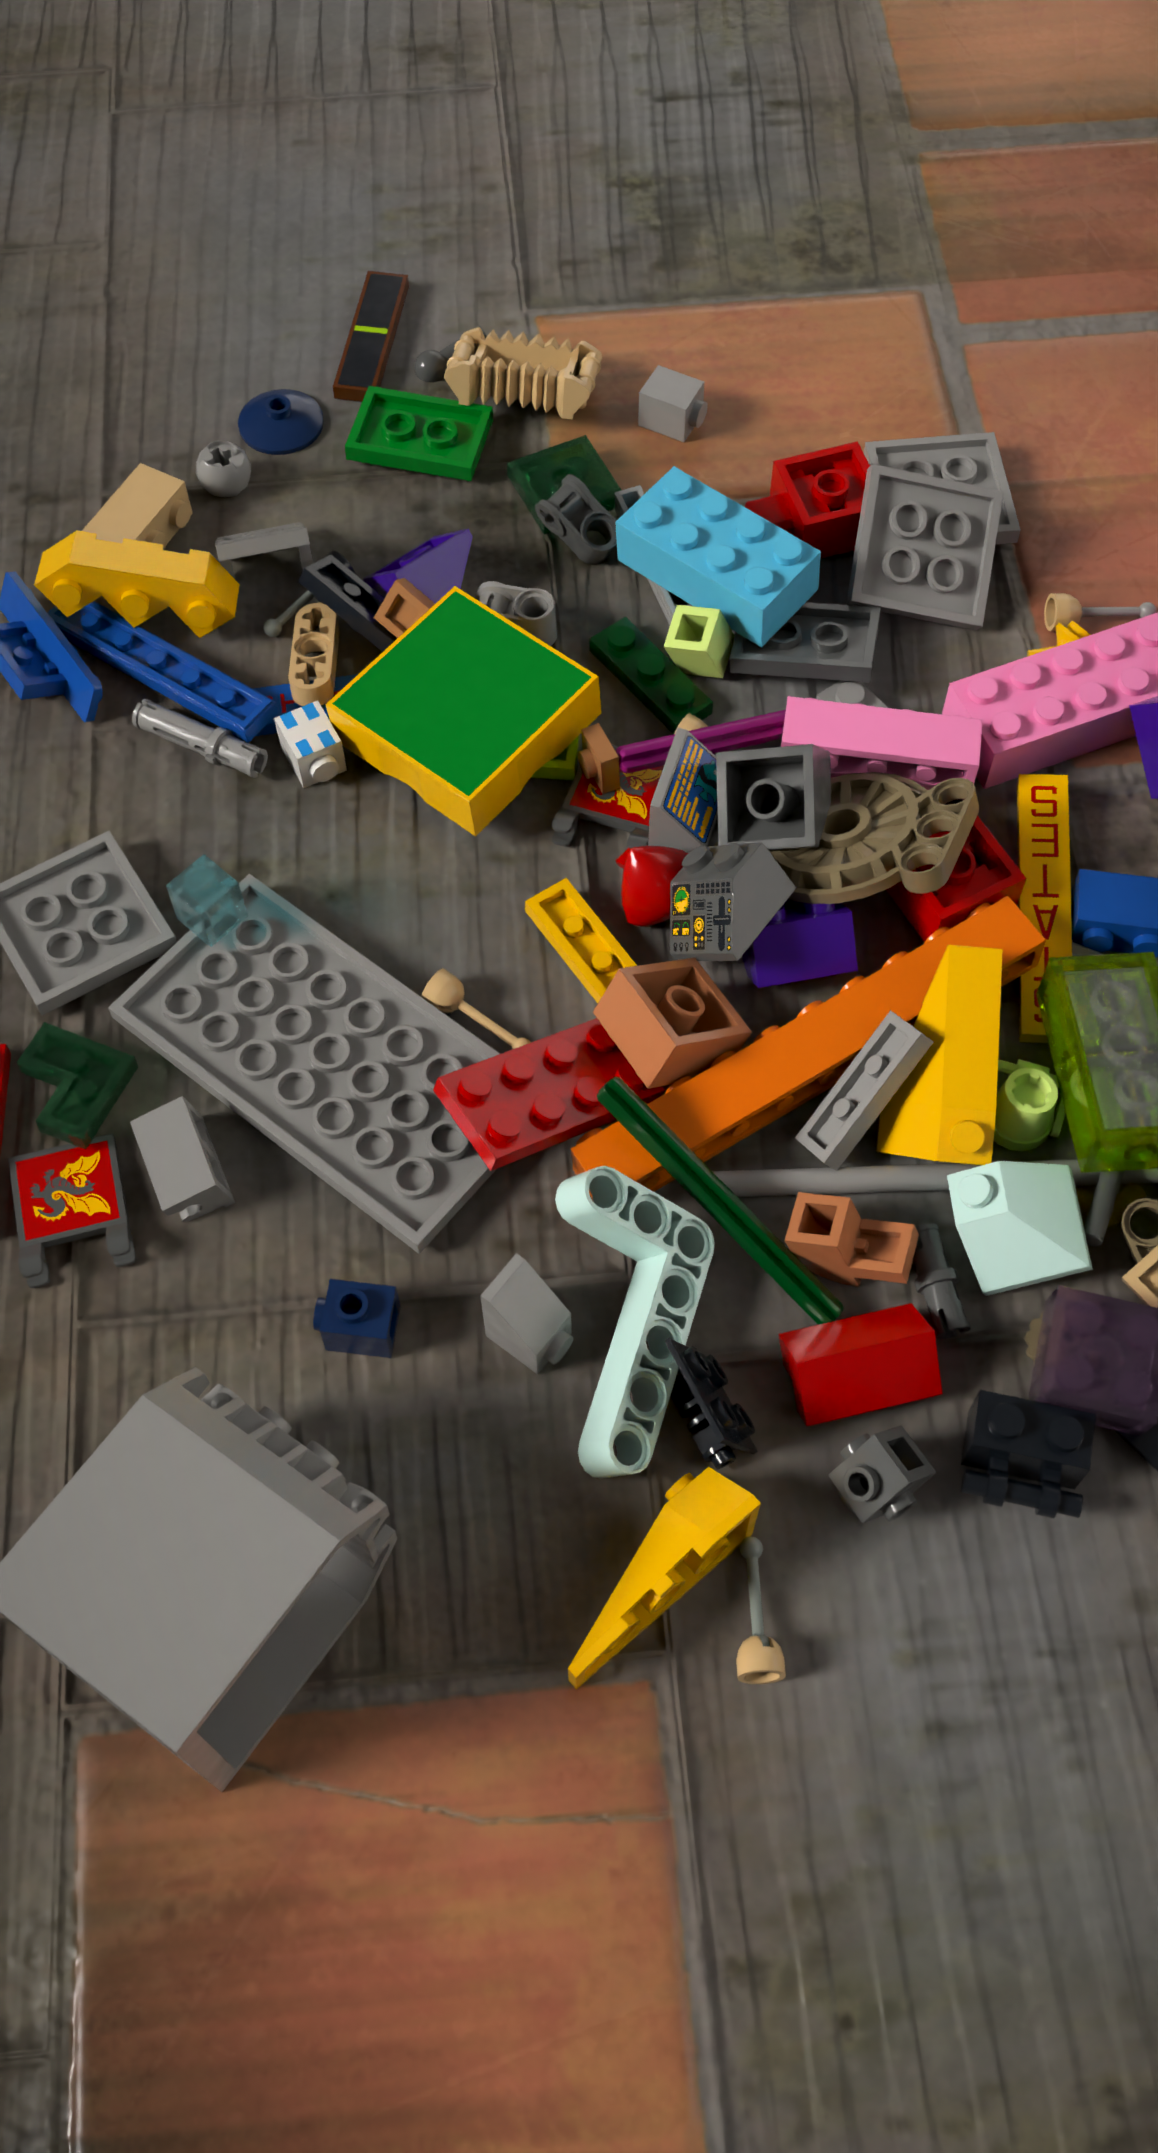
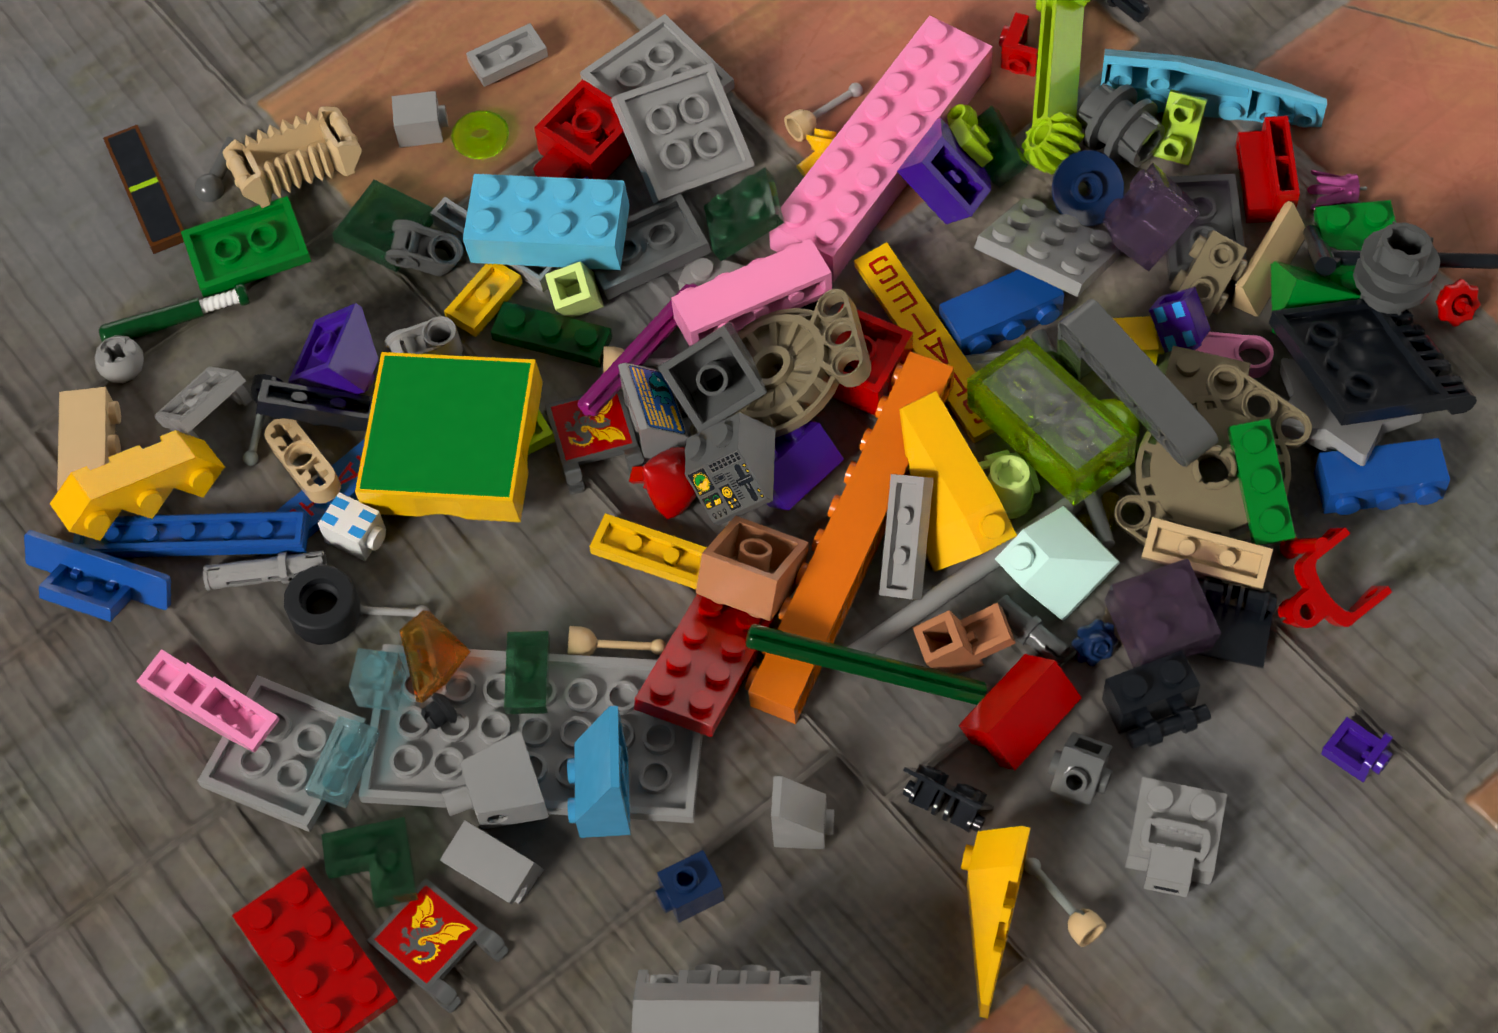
camera: 30 degrees left, 0 degrees up
dark blue dish [238,389,324,455] -> none
medium nougat plate [374,578,435,638] -> none
light aqua beam [555,1166,715,1479] -> none
medium nougat plate [577,723,620,794] -> none
none -> dark green piece [99,283,250,342]
none -> bright pink slope [136,649,280,753]
none -> black tyre [284,565,361,645]
none -> clear light blue plate [305,716,380,808]
none -> light grey hinge [360,603,430,621]
none -> clear orange slope [399,610,471,703]
none -> black piece [421,693,457,729]
none -> light grey torso [442,731,549,829]
none -> yellow plate [444,264,523,337]
none -> clear neon green piece [451,111,509,159]
none -> light grey plate [466,23,548,87]
none -> clear green plate [504,631,550,714]
none -> dark azure slope [567,706,631,838]
none -> clear green plate [704,167,784,261]
none -> dark blue plant [1071,619,1119,666]
none -> light grey piece [1125,777,1227,897]

